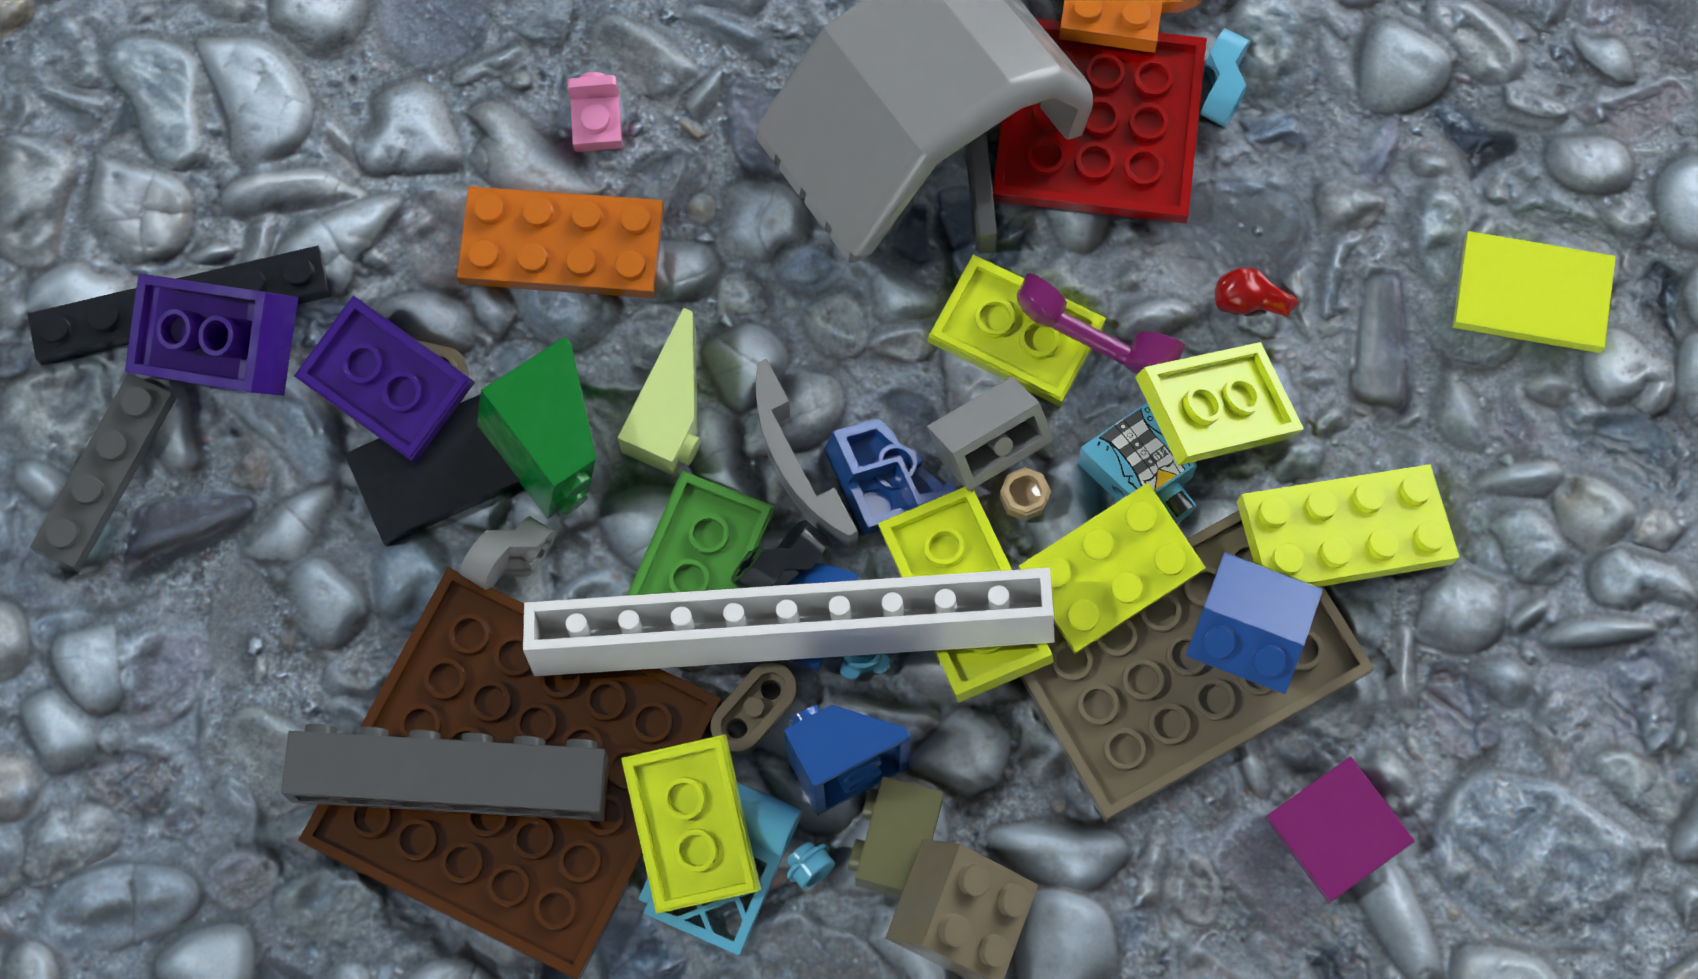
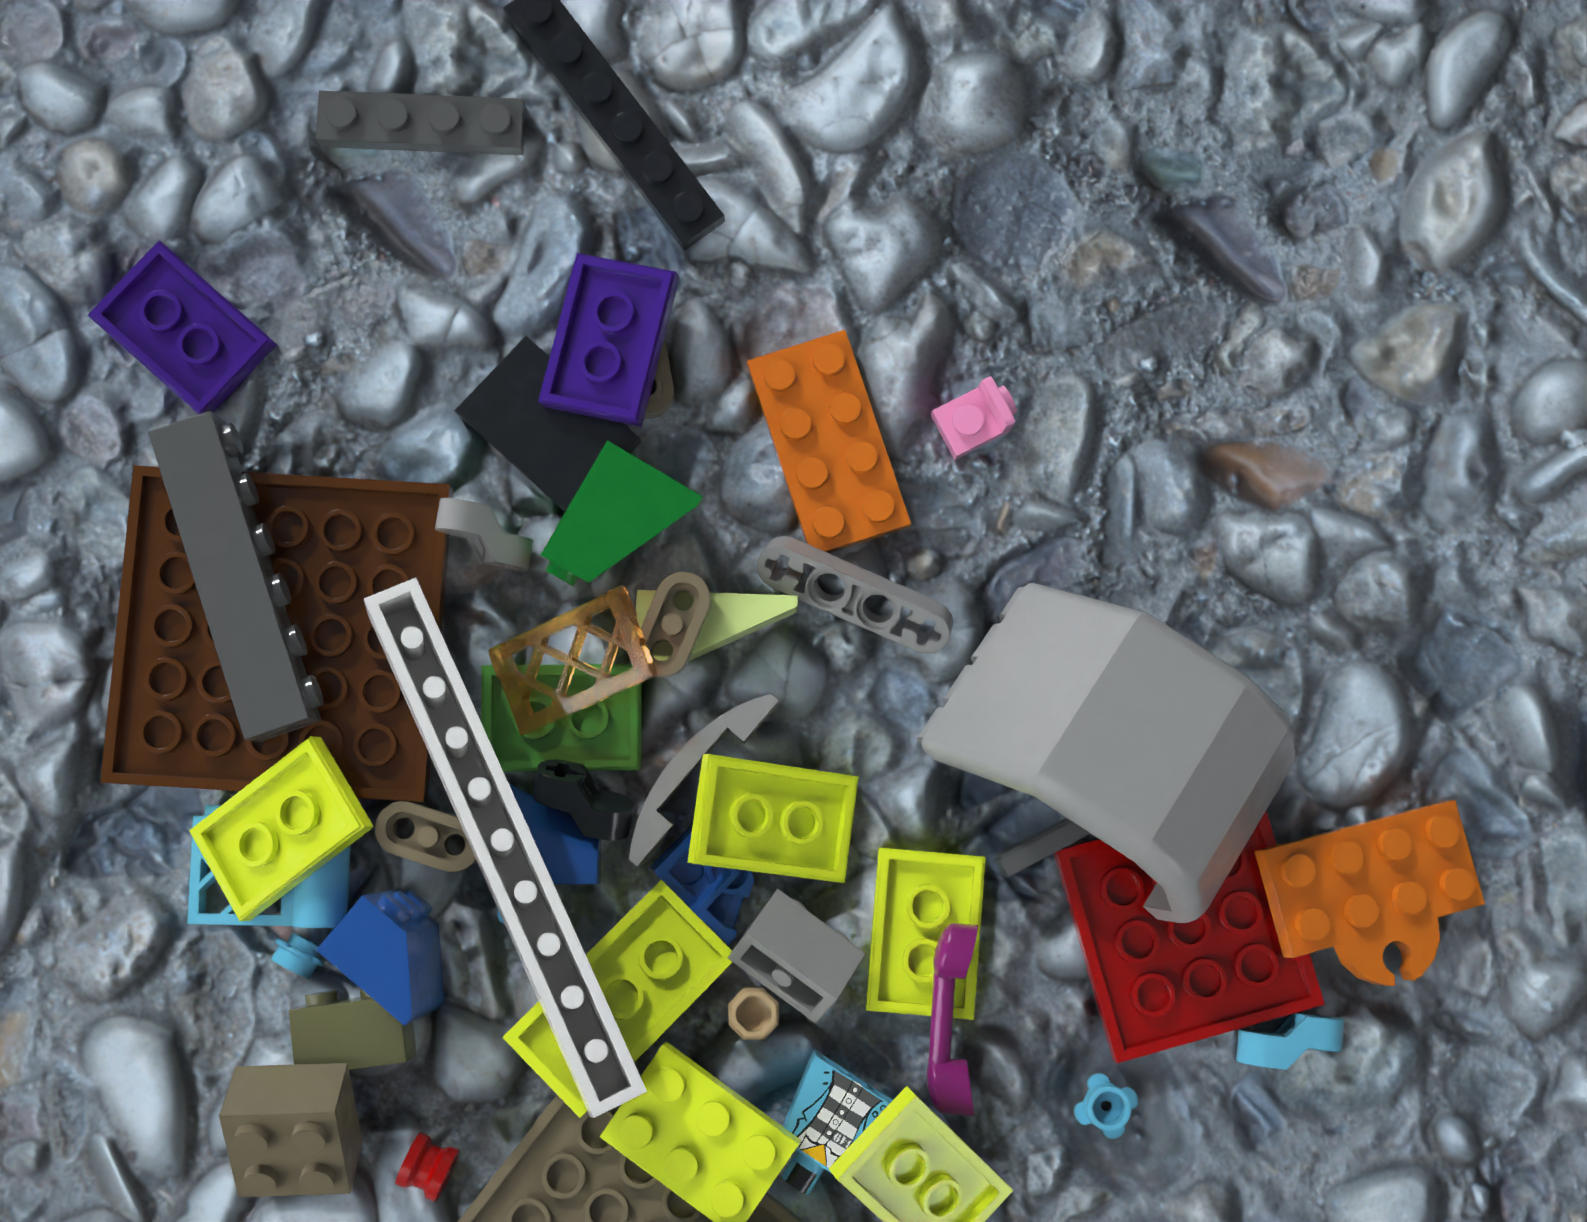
camera: 60 degrees right, 10 degrees up
dark purple slope [125,273,298,396] -> none
red animal [1215,268,1298,317] -> none
none -> dark purple tile [87,240,277,414]
none -> red wheel [395,1132,460,1203]
none -> clear orange window [489,585,658,735]
none -> dark tan plate [634,572,711,678]
none -> neon yellow tile [687,754,859,883]
none -> light grey beam [757,536,954,654]
none -> medium azure plate [1074,1073,1138,1139]

